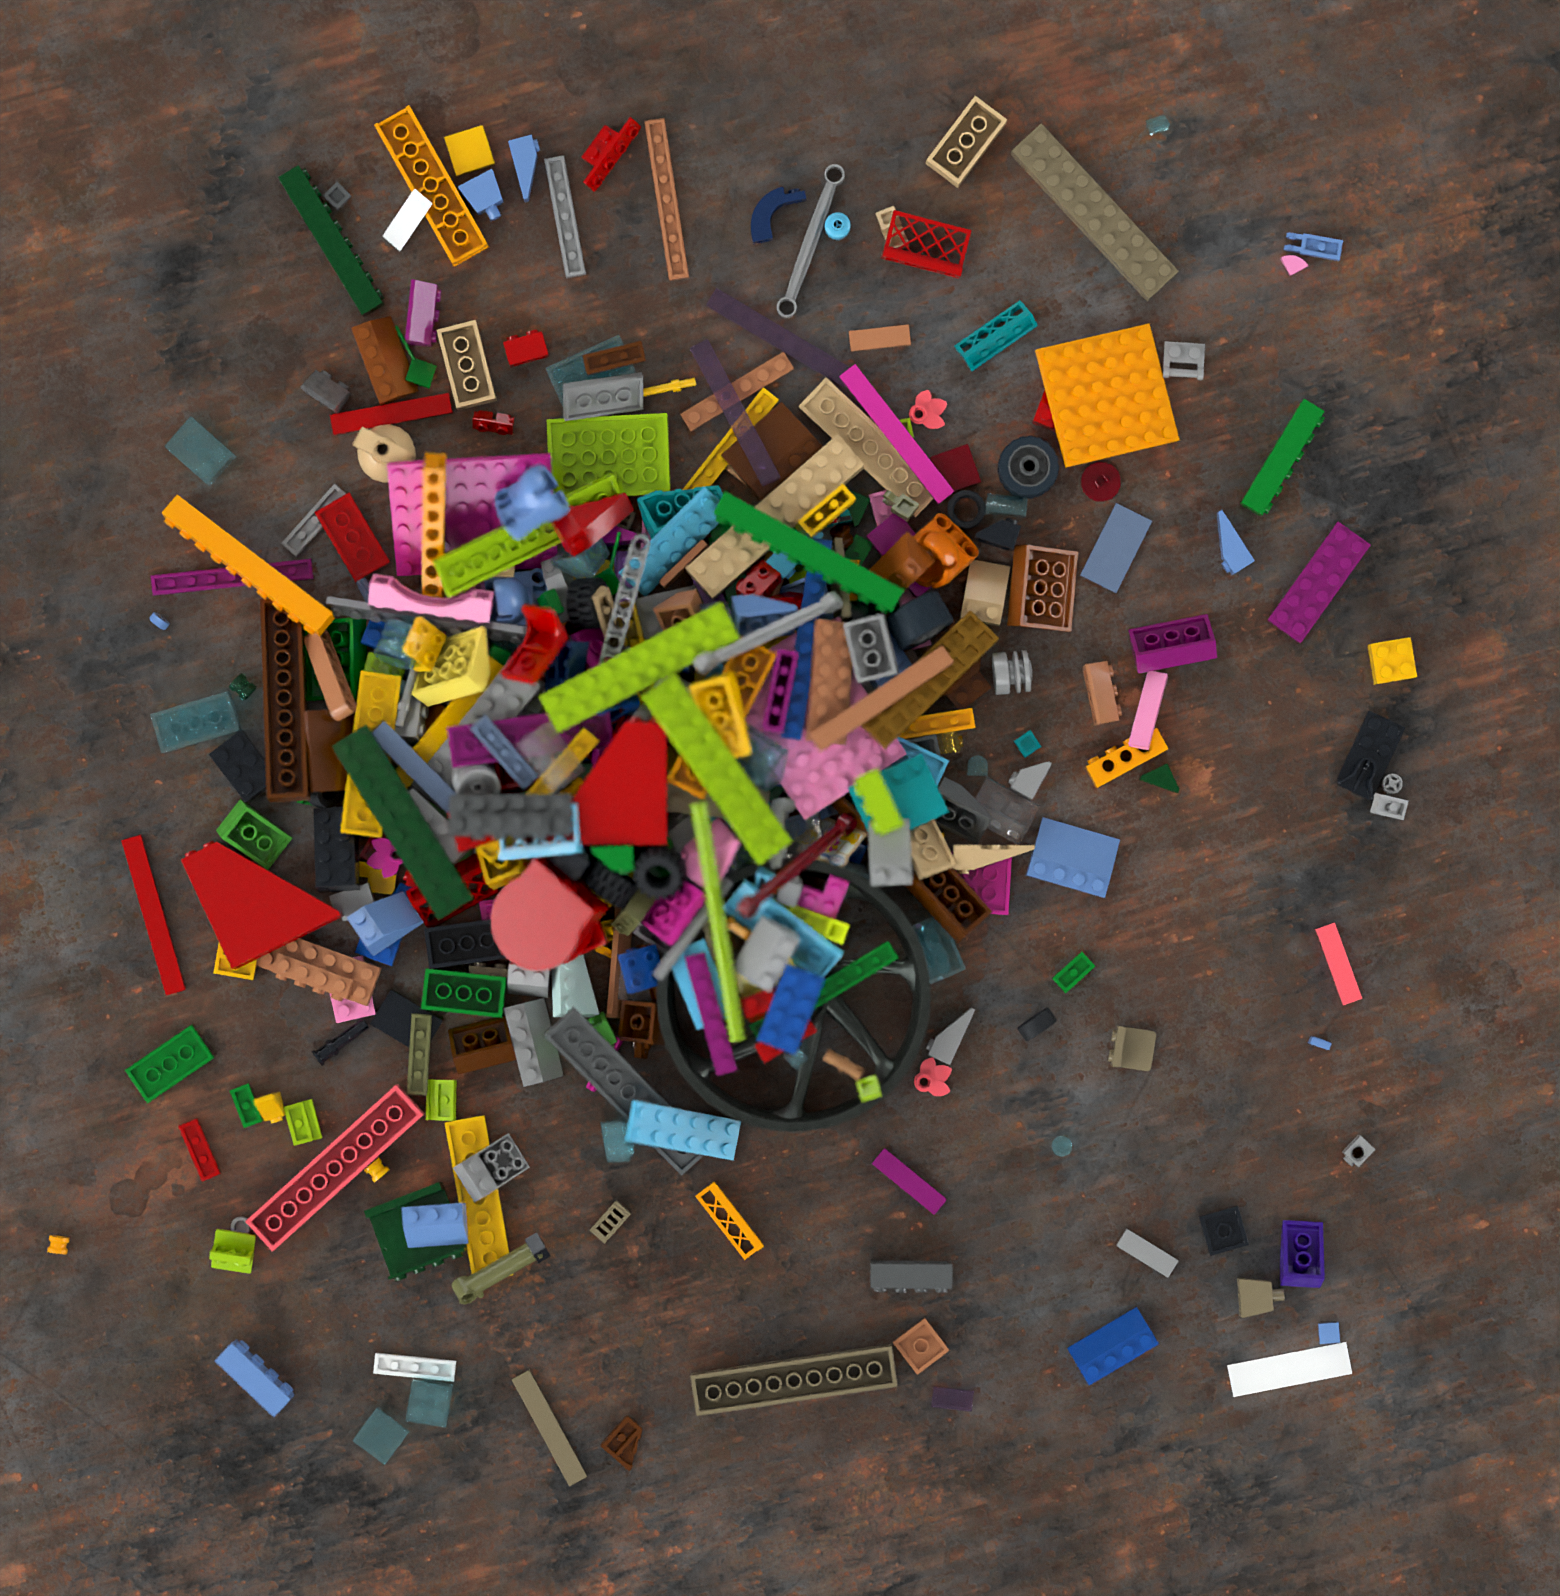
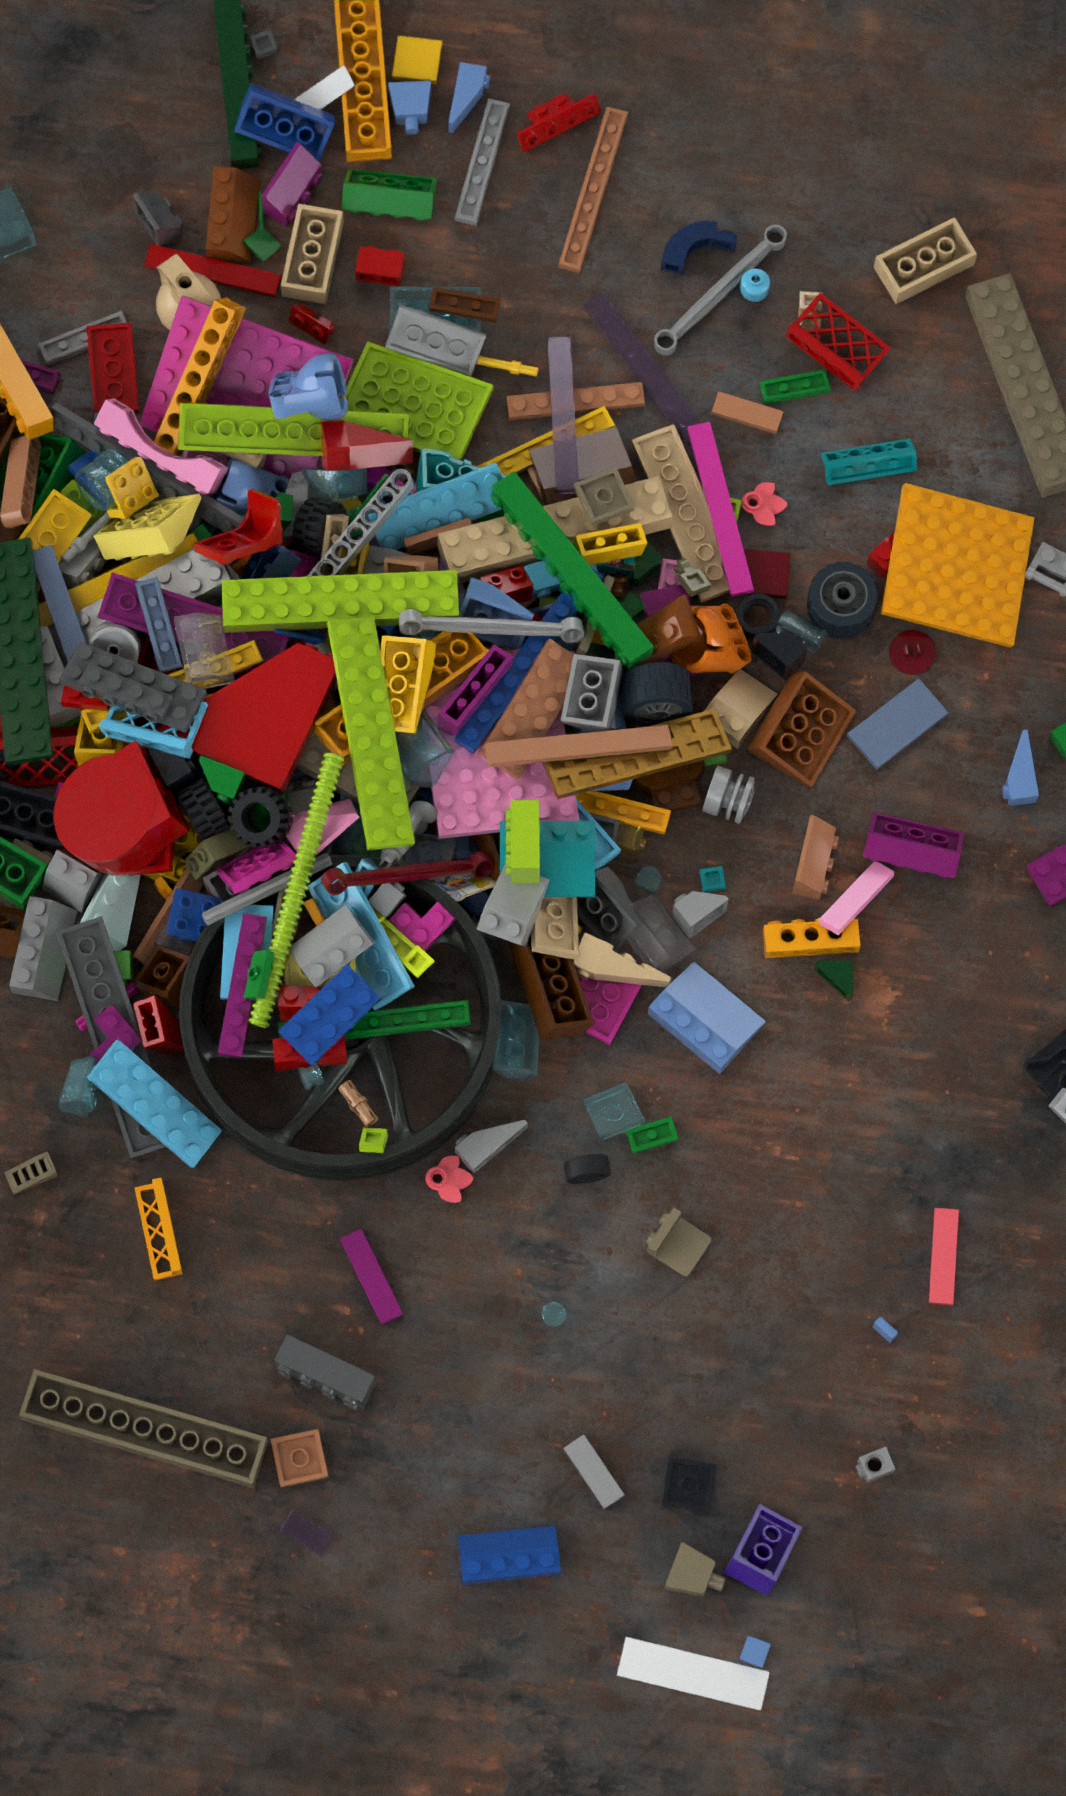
camera: 25 degrees right, 15 degrees down
none -> magenta plate [90,1004,142,1063]
none -> red slope [133,996,184,1056]
none -> blue slope [234,83,335,162]
none -> green plate [244,950,274,1000]
none -> green slope [342,168,437,220]
none -> dark tan plate [573,468,635,526]
none -> clear light blue tile [582,1082,645,1141]
none -> green tile [759,369,831,405]

